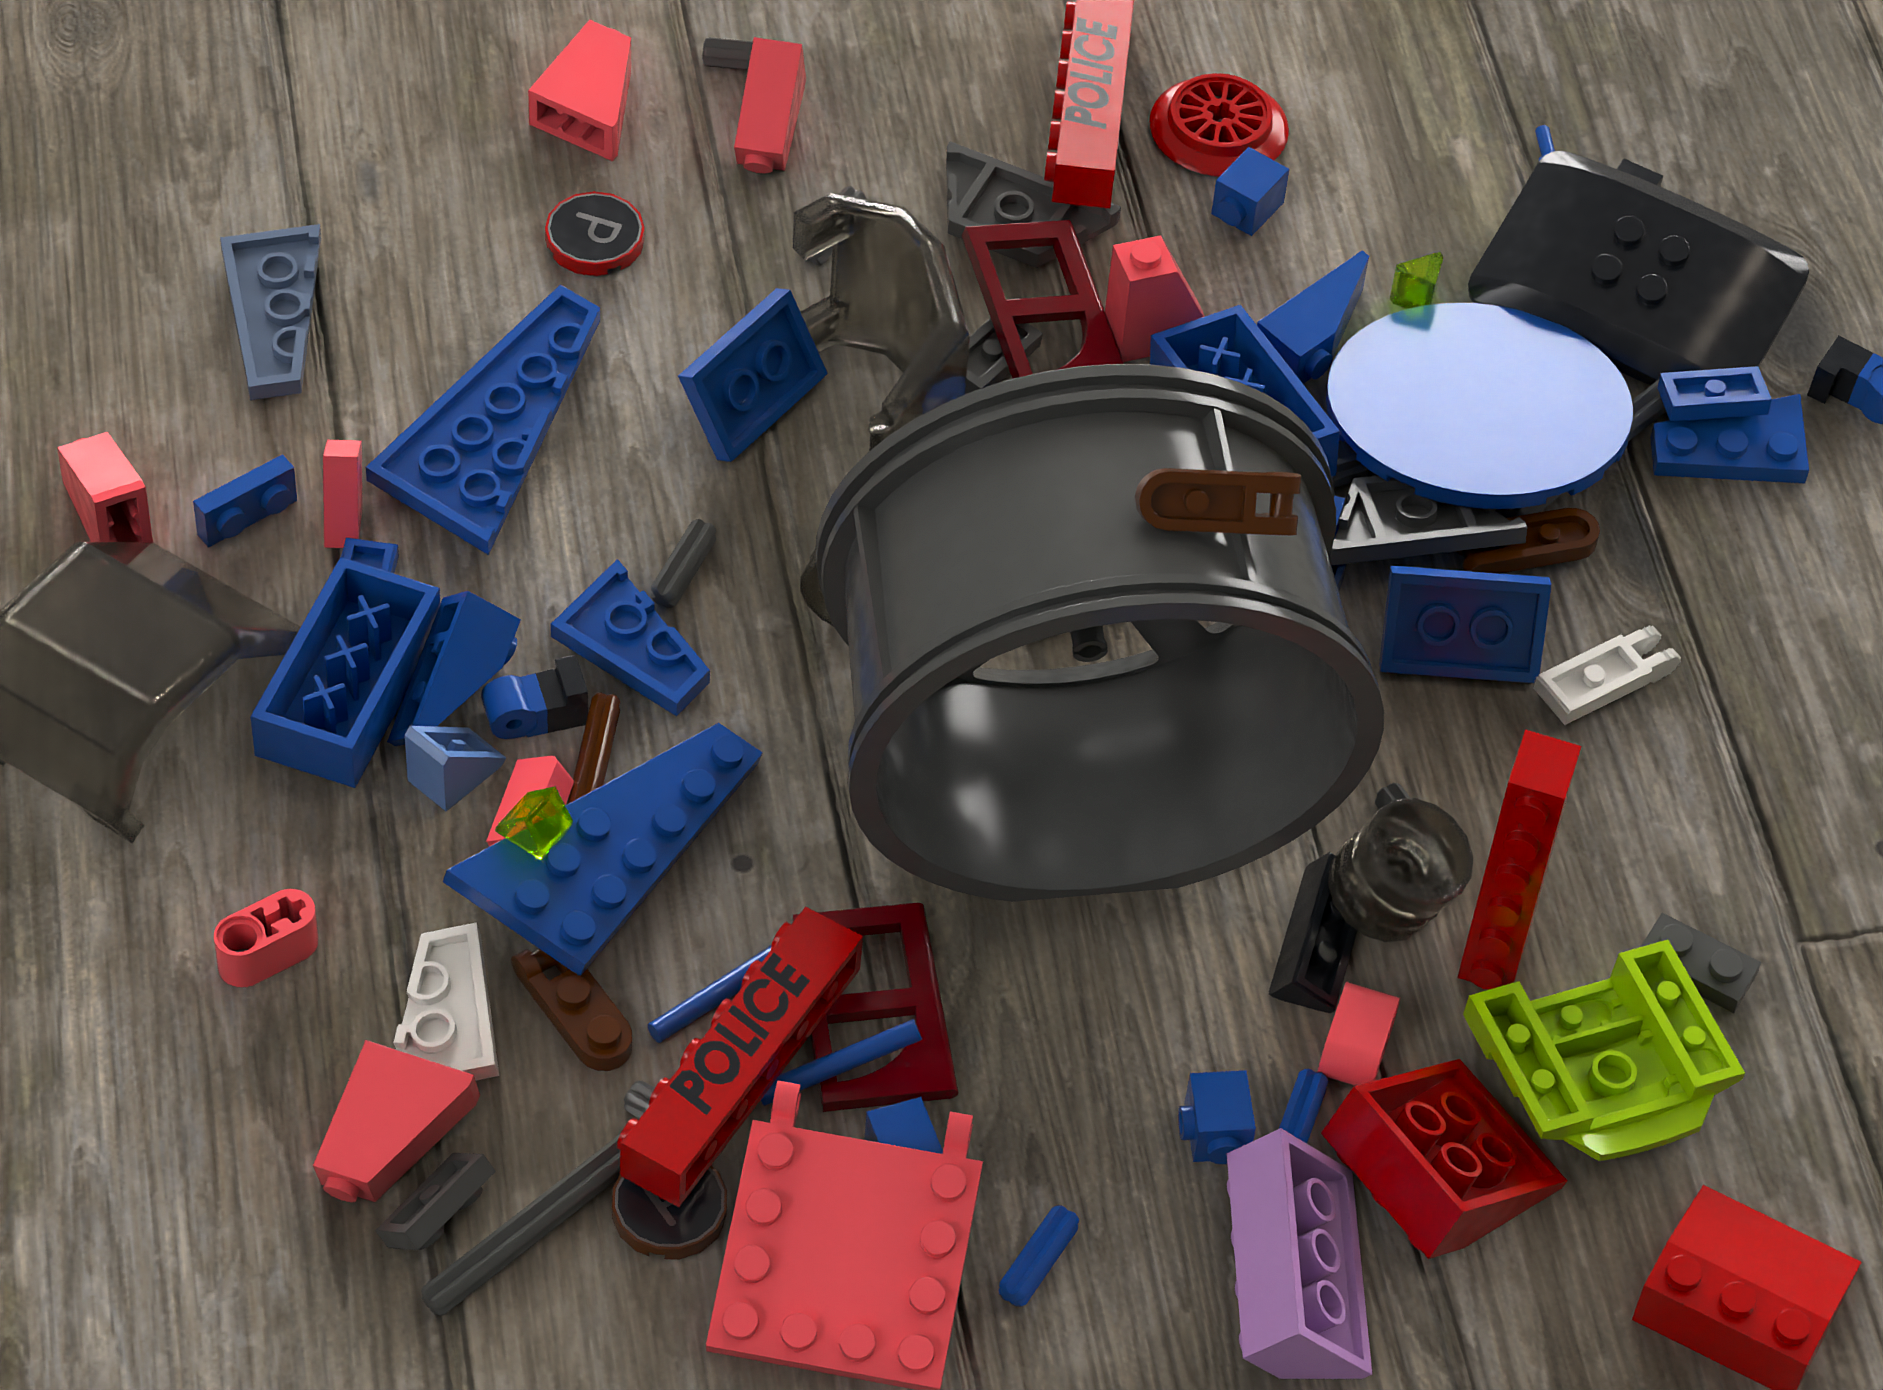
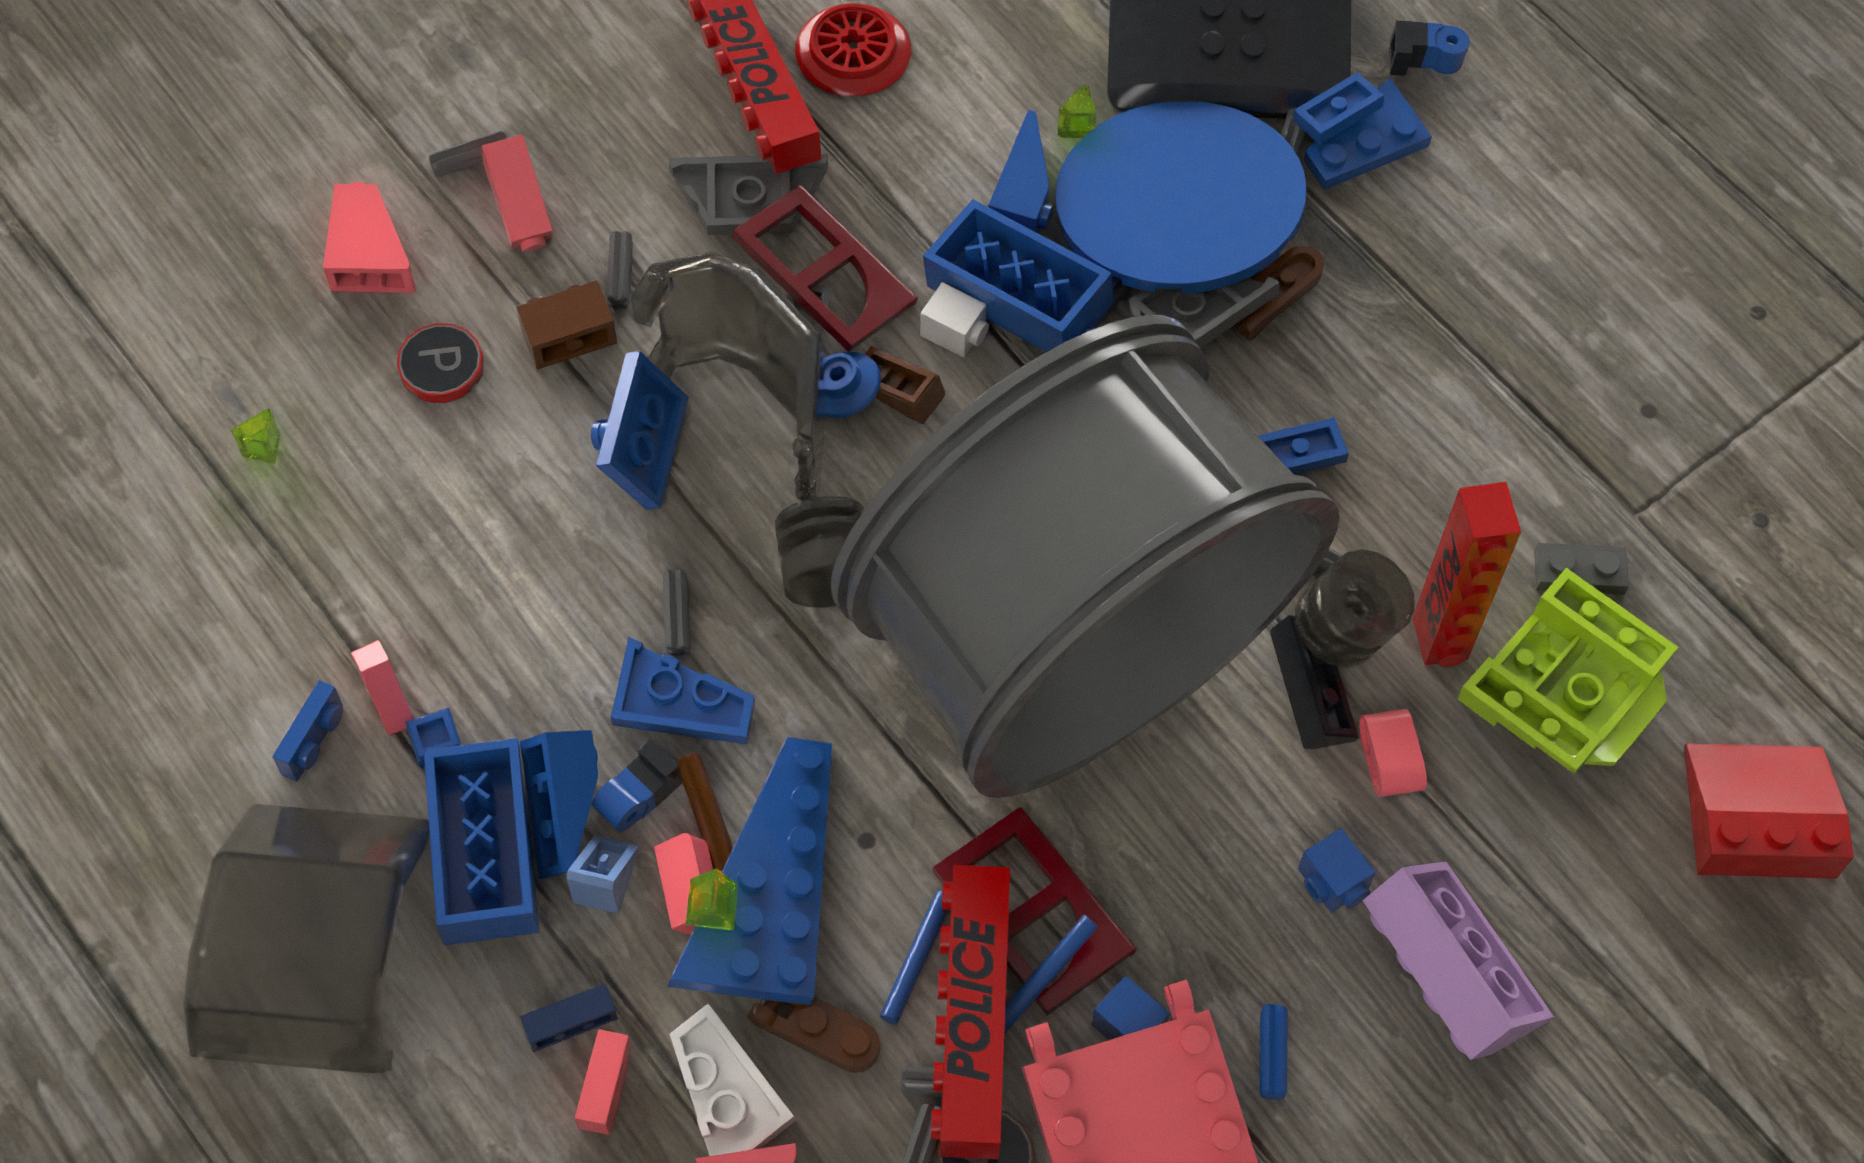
camera: 25 degrees left, 10 degrees up
coral slope [57,432,155,571] -> none
coral beam [214,889,318,987] -> none
sand blue wing [220,224,321,400] -> none
blue wing [365,284,600,555] -> none
coral slope [1105,235,1205,362] -> none
reddish brown plate [1135,468,1301,536] -> none
blue brick [1211,147,1289,236] -> none
blue axle [1279,1069,1328,1143] -> none
red slope [1321,1059,1568,1259] -> none
blue plate [1379,566,1552,683] -> none
white hinge [1533,625,1681,725] -> none
none -> clear neon green slope [231,408,281,464]
none -> reddish brown brick [516,280,618,370]
none -> dark blue piece [520,983,618,1052]
none -> coral piece [575,1029,631,1135]
none -> blue plate [1258,417,1349,475]

